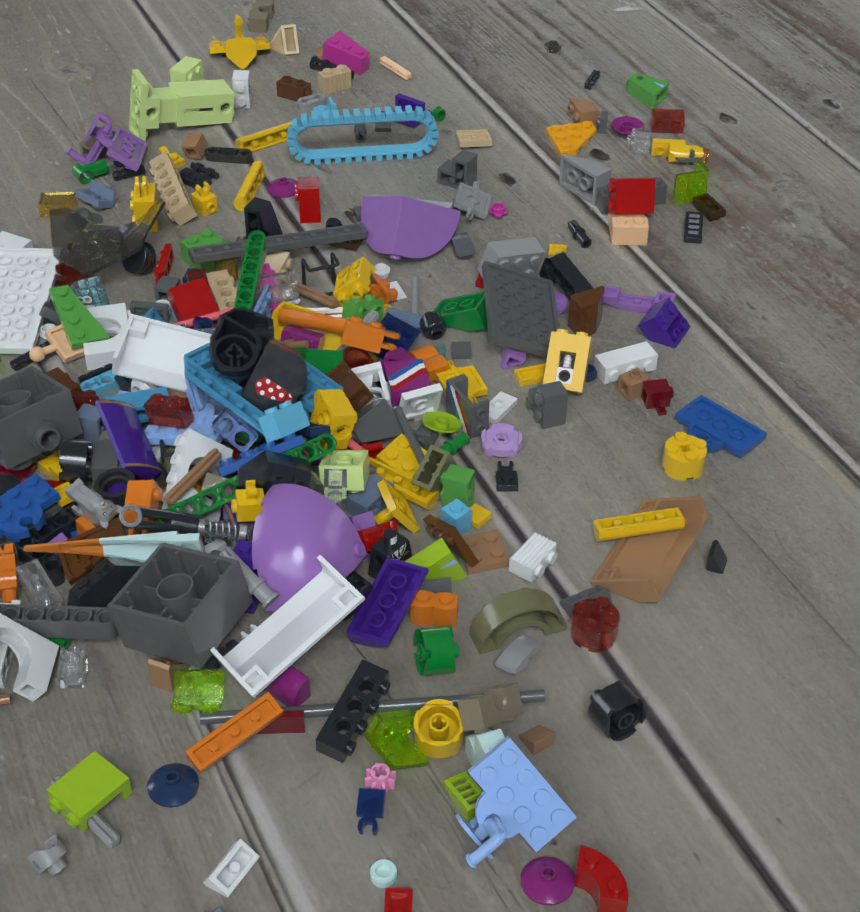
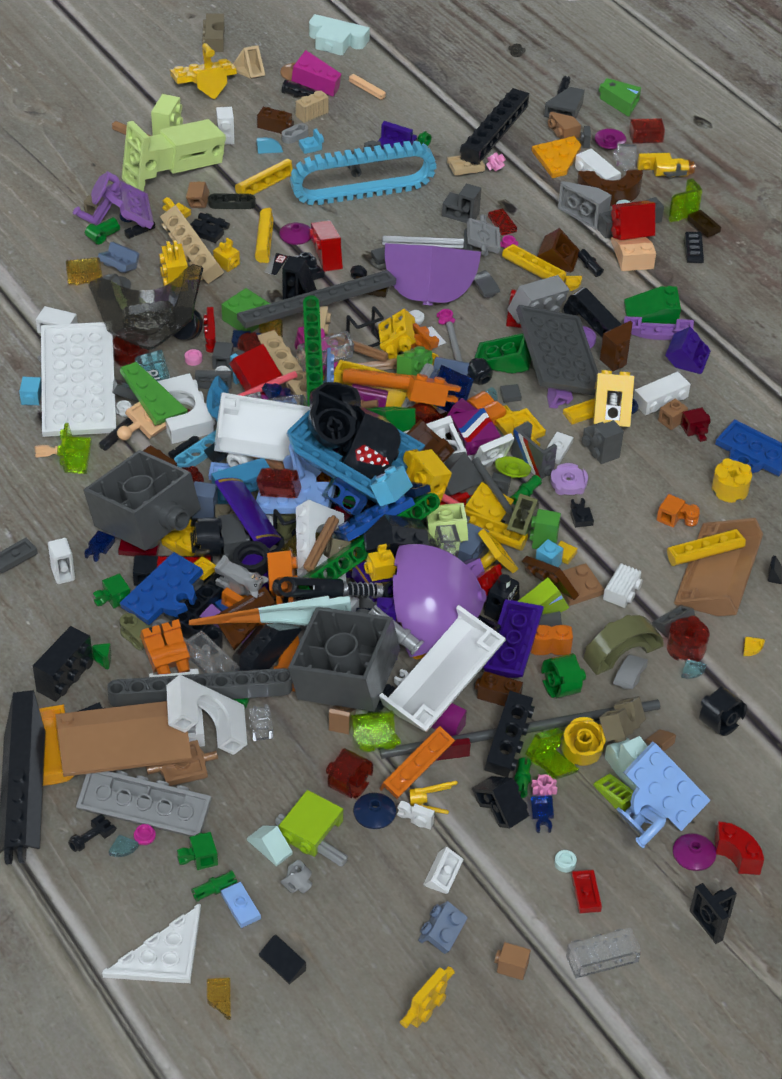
camera: 10 degrees left, 5 degrees up
none -> bright pink tile [185,349,202,366]
none -> light aqua slope [247,826,293,867]
none -> medium azure brick [256,137,283,154]
none -> black slope [295,252,325,280]
none -> light aqua brick [309,14,370,55]
none -> clear red brick [326,748,373,799]
none -> white plate [397,801,435,830]
none -> yellow plant [409,781,458,814]
none -> dark pink plate [437,309,455,325]
none -> black brick [460,88,530,165]
none -> black brick [472,776,530,829]
none -> reddish brown brick [475,671,523,706]
none -> bright pink gear [486,152,506,172]
none -> clear red tile [488,208,517,236]
none -> yellow brick [502,244,567,282]
none -> green pin [514,757,531,798]
none -> reddish brown slope [537,228,580,273]
none -> dark grey slope [544,87,585,119]
none -> white brick [575,148,621,180]
none -> reddish brown brick [577,169,643,206]
none -> green slope [624,286,681,324]
none -> orange brick [657,494,700,528]
none -> clear light blue tile [681,659,707,679]
none -> yellow tile [743,636,765,656]

